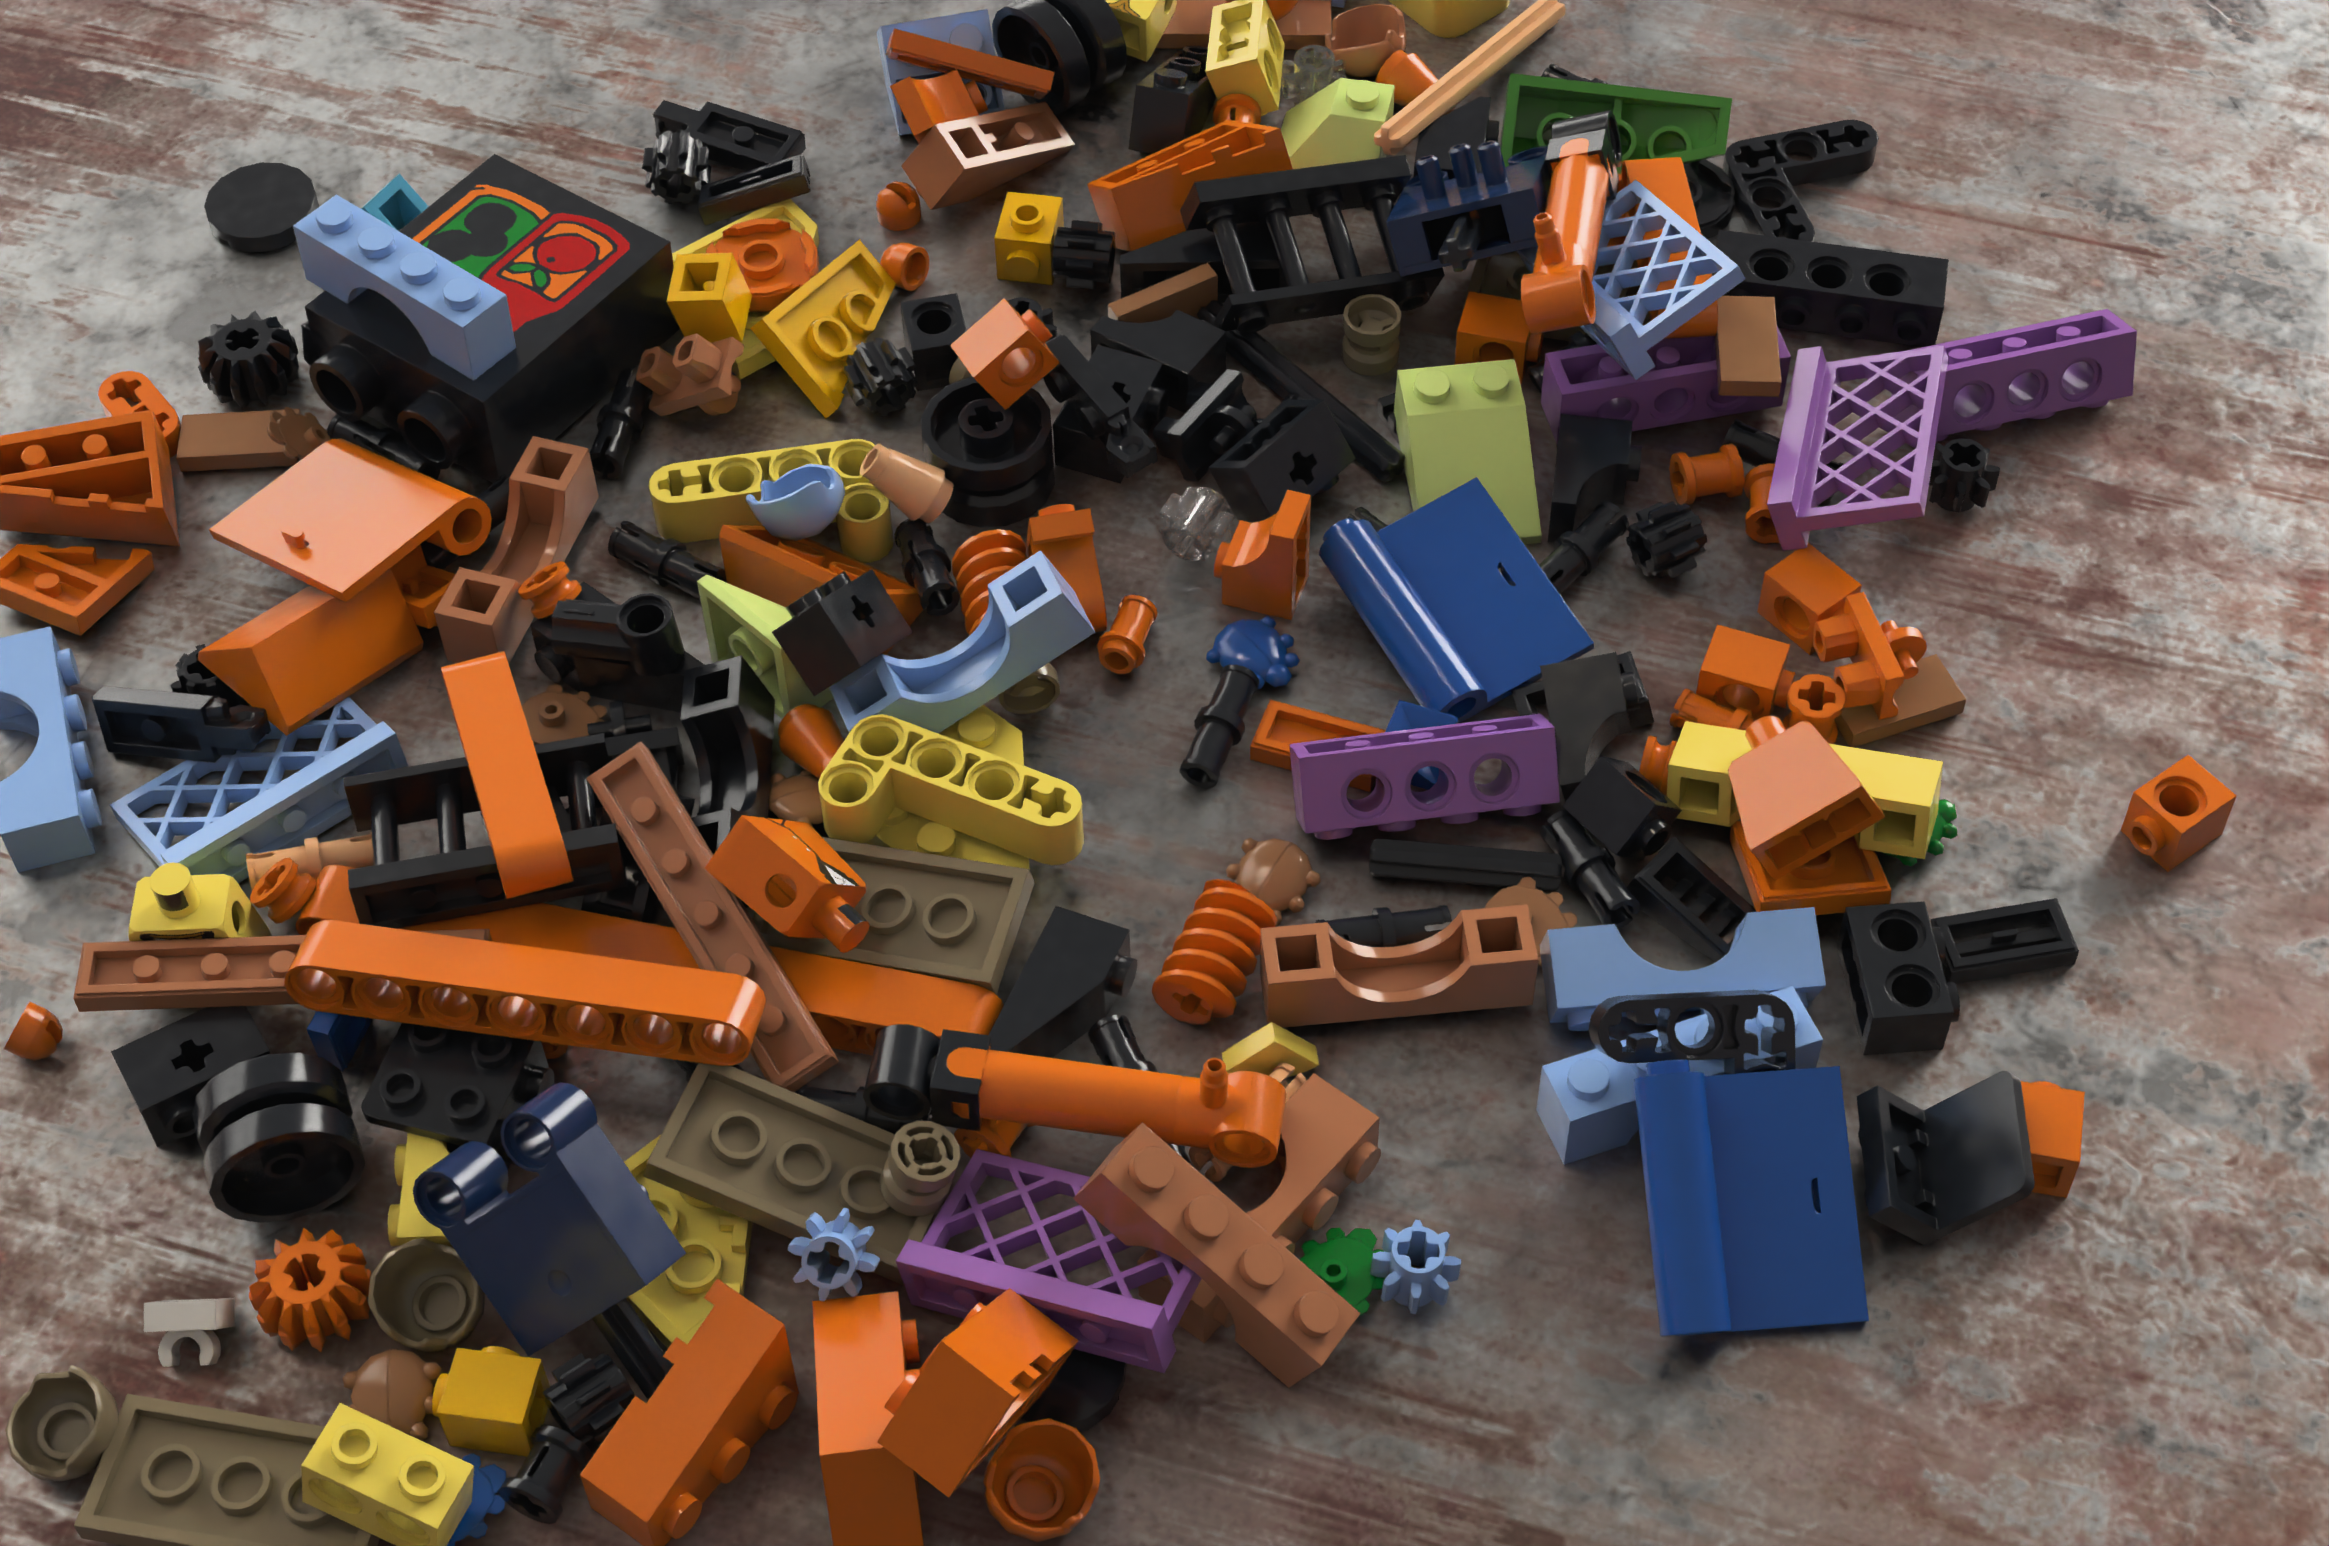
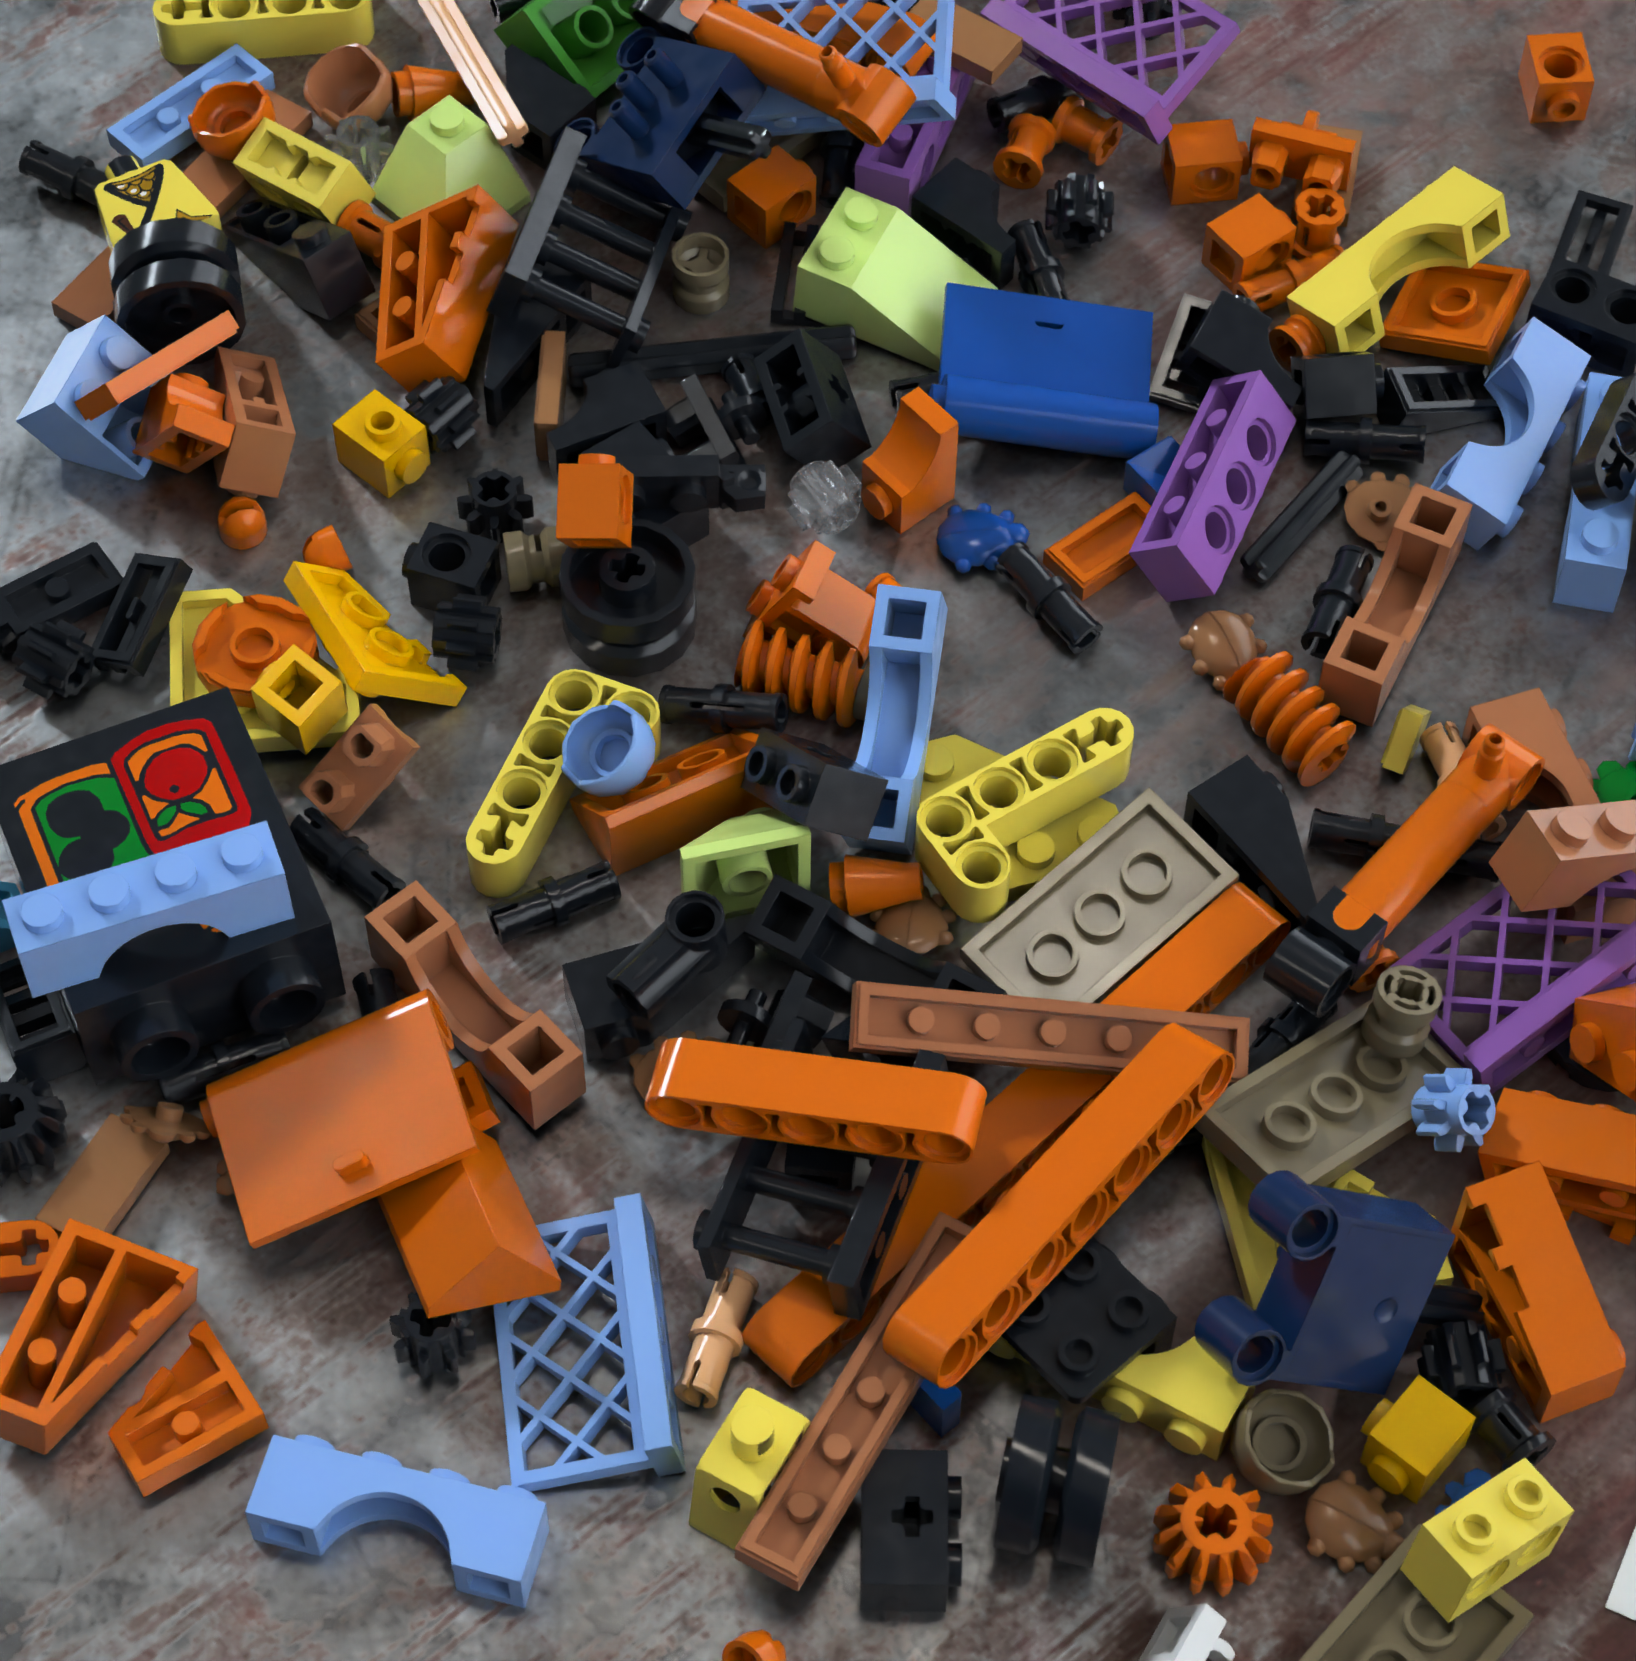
camera: 60 degrees left, 5 degrees up
black hinge [91,686,271,763] -> none
orange bush [250,857,316,924] -> none
orange bush [518,561,582,619] -> none
orange torso [705,815,870,953] -> none
light nougat cone [860,443,954,523] -> none
orange torso [1728,716,1885,881] -> none

